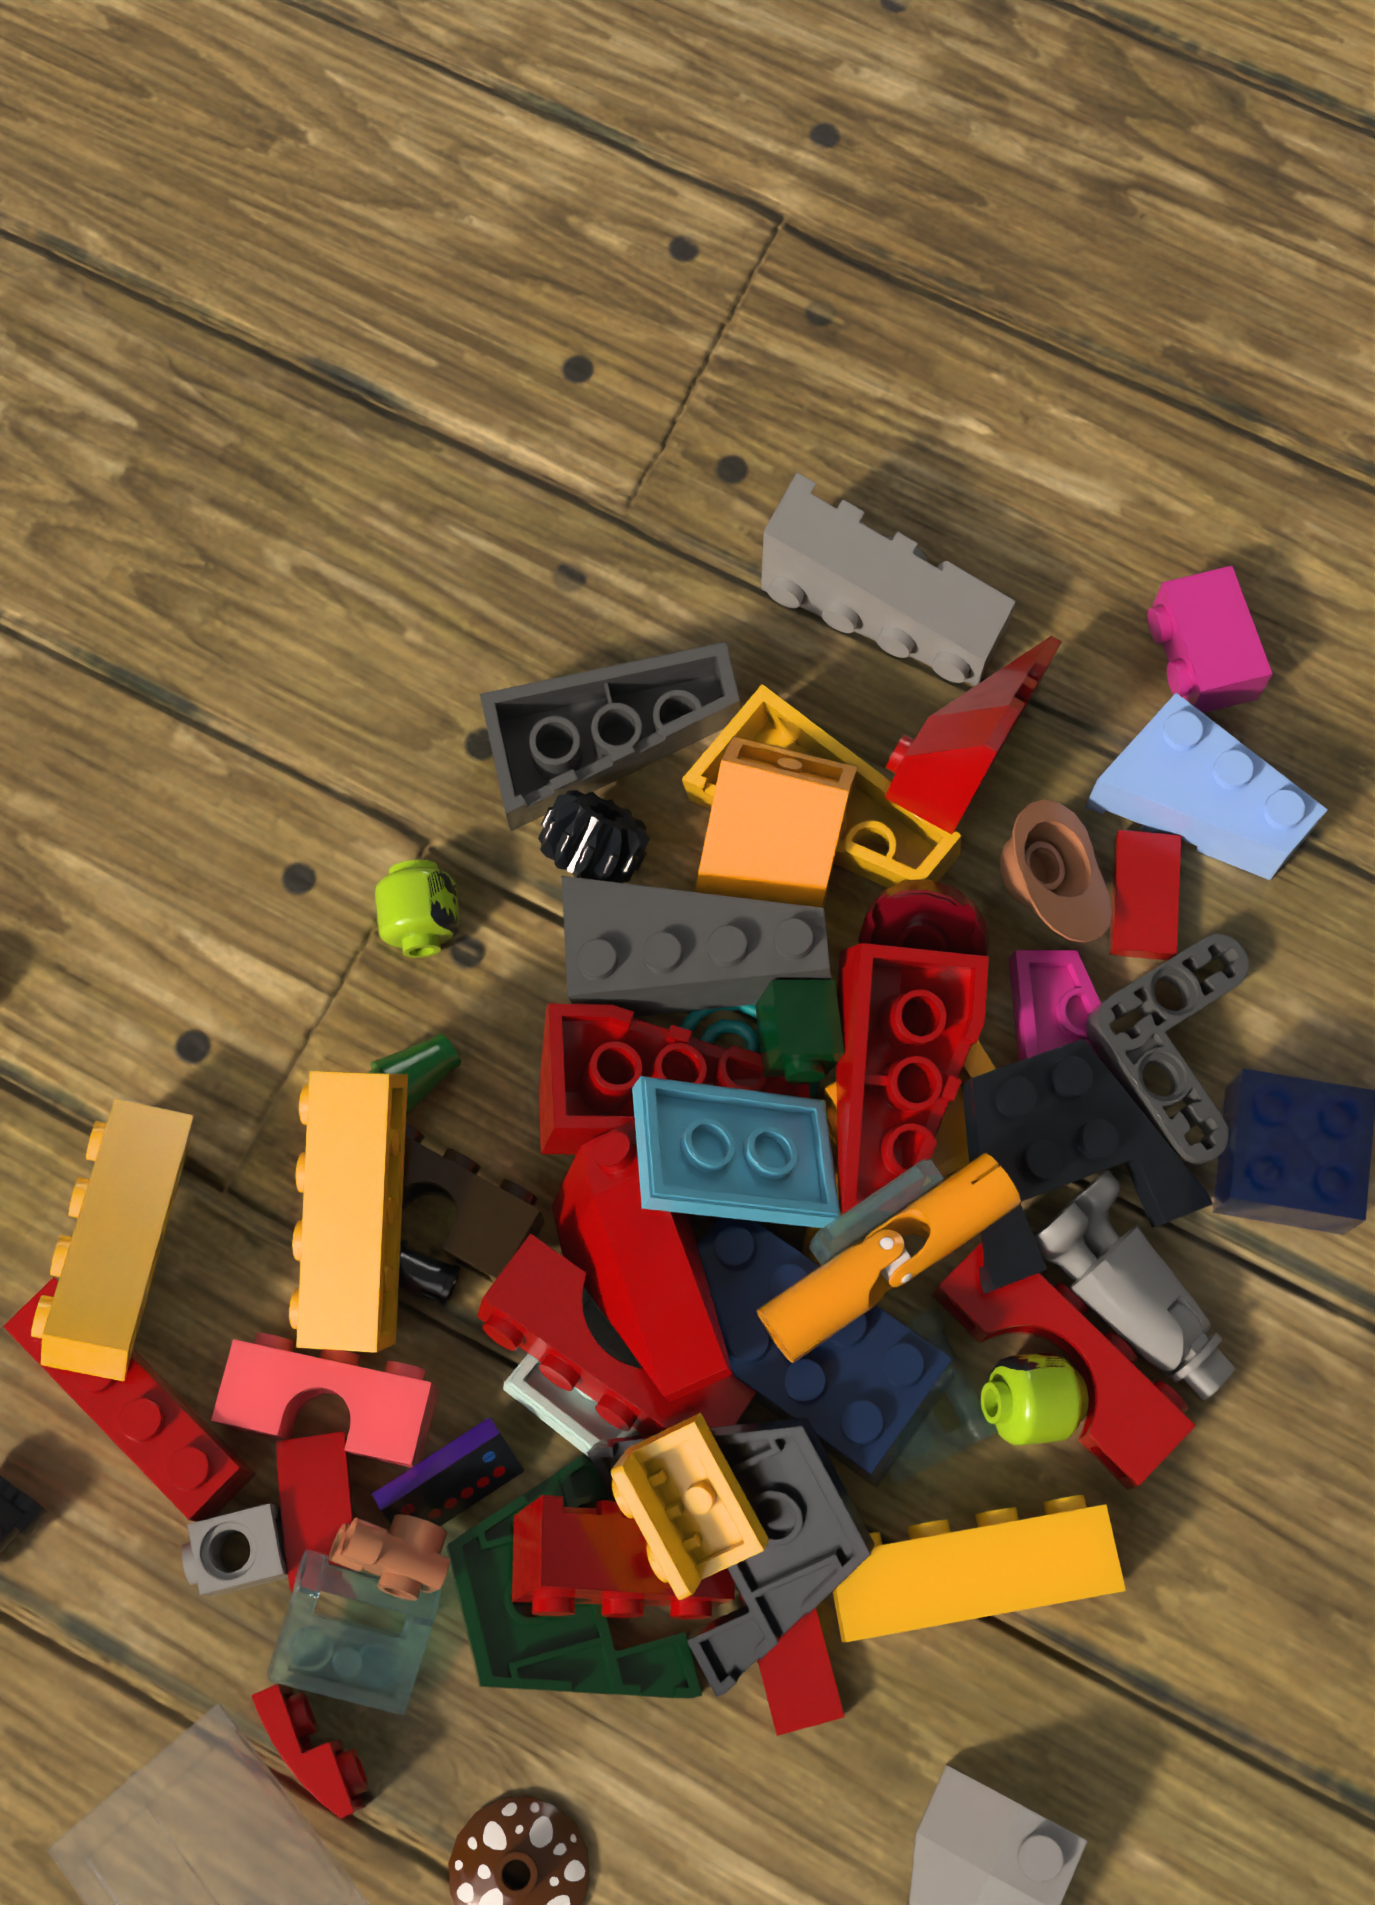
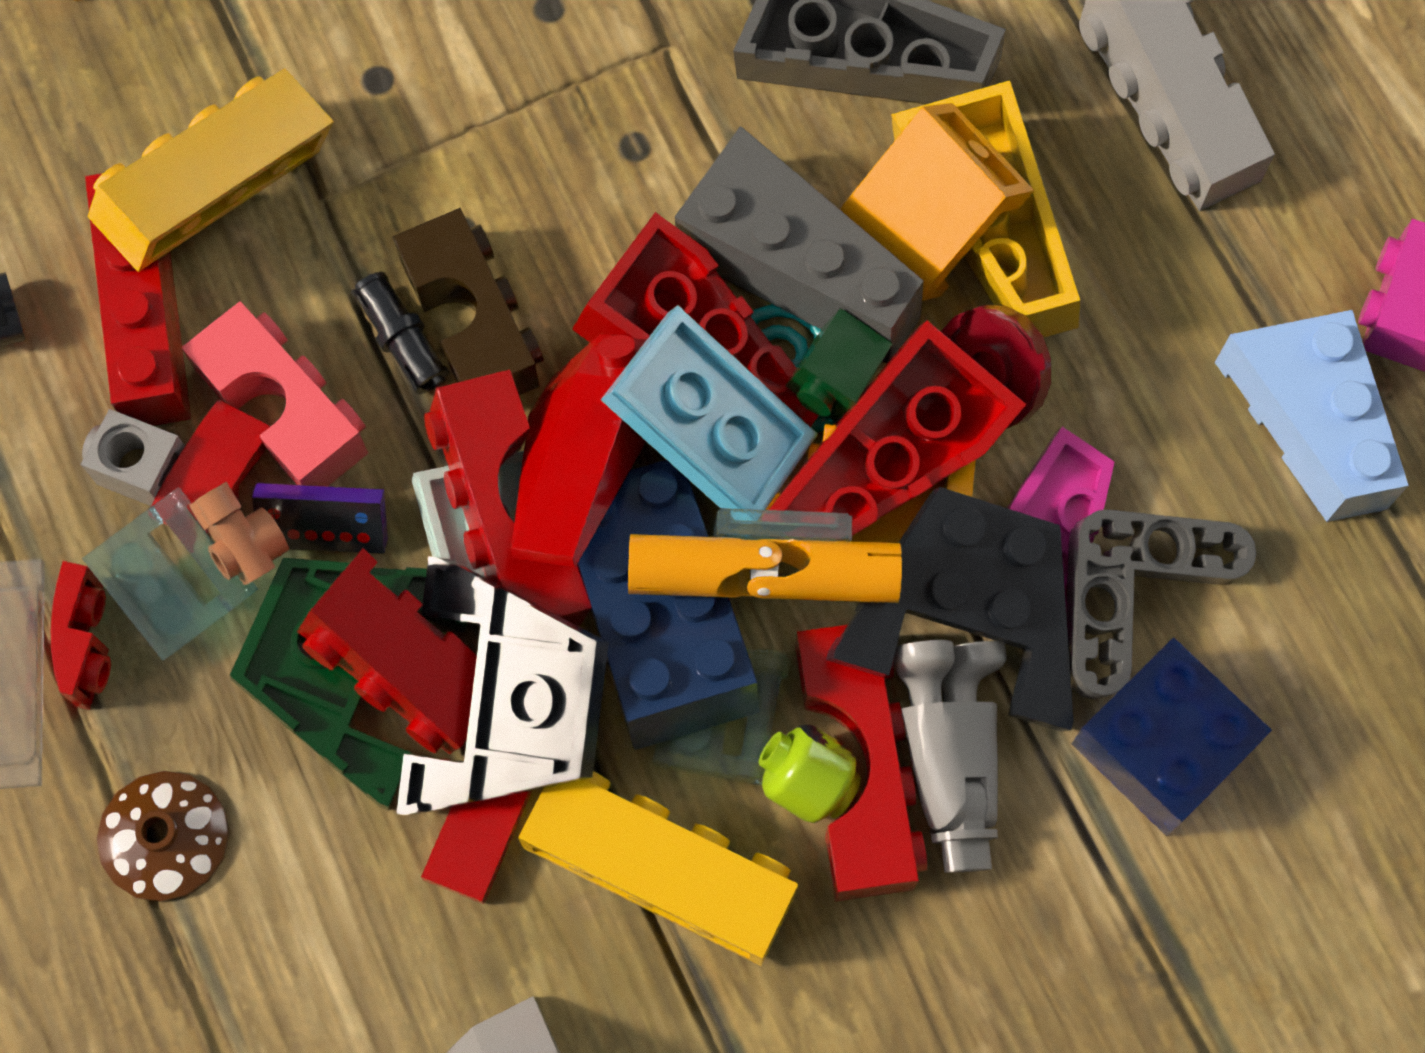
camera: 35 degrees right, 0 degrees up
yellow brick [289,1071,408,1353] -> none
green cone [368,1033,461,1116] -> none
lime head [375,860,460,958] -> none
black gear [538,790,650,883] -> none
yellow bracket [611,1413,769,1600] -> none
red wedge [884,636,1062,835] -> none
nougat piece [999,799,1112,943] -> none
red tile [1109,830,1181,961] -> none

